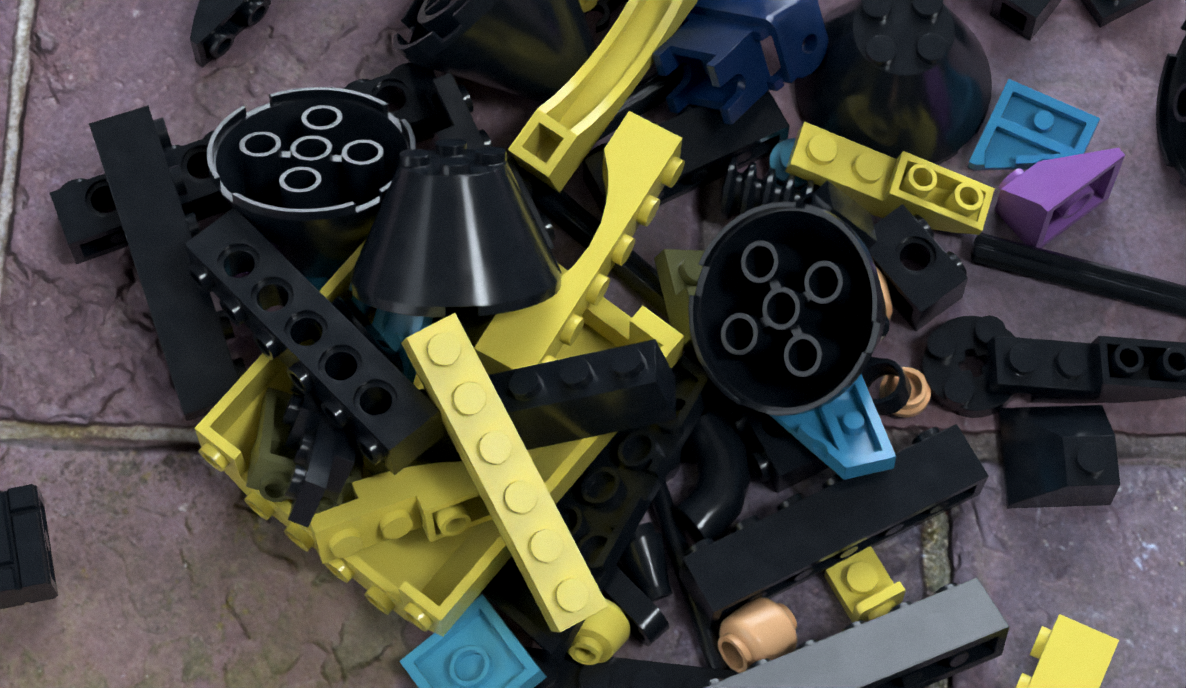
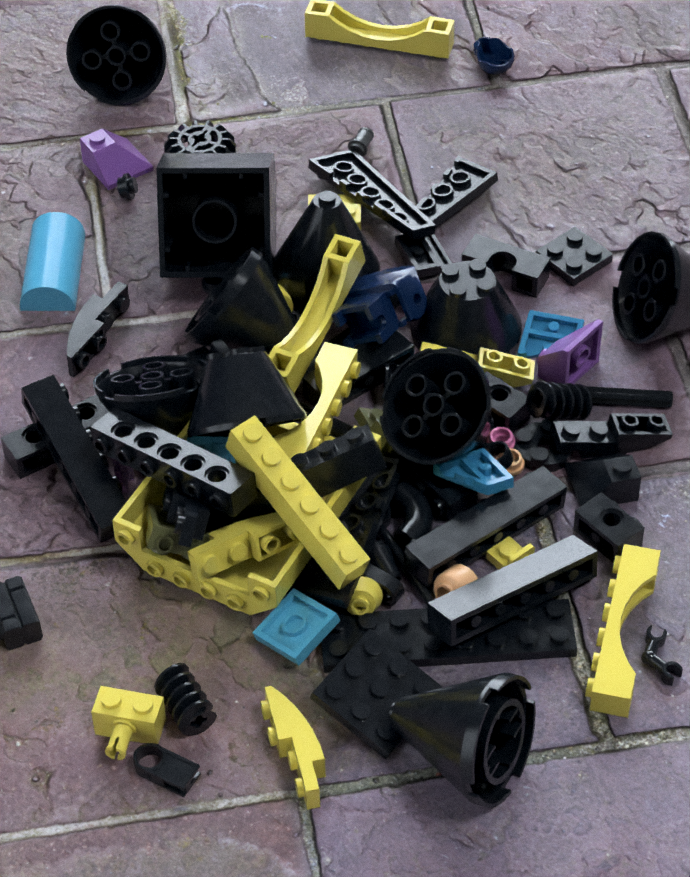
camera: 10 degrees left, 20 degrees down
none -> bright pink plate [486,427,516,449]
none -> black piece [526,381,593,421]
none -> black brick [573,492,645,563]

